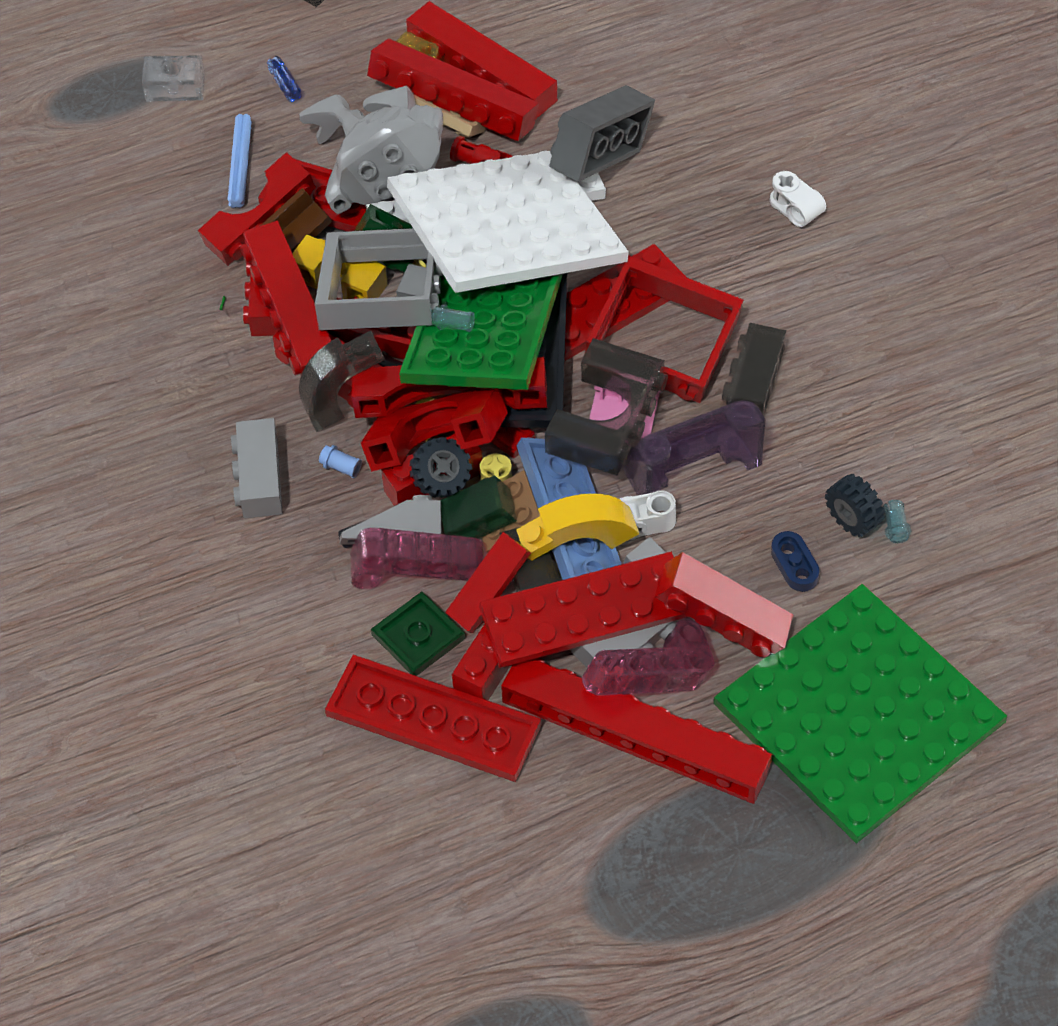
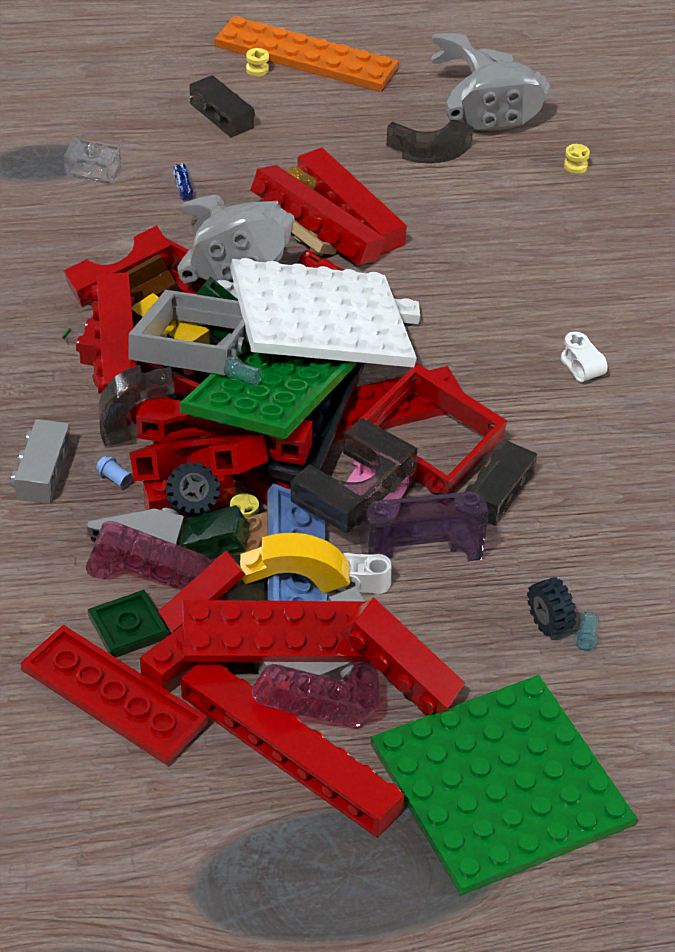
camera: 10 degrees right, 10 degrees down
light blue axle [228,114,252,208] -> none
dark grey brick [549,85,655,182] -> none
dark blue plate [771,531,819,592] -> none

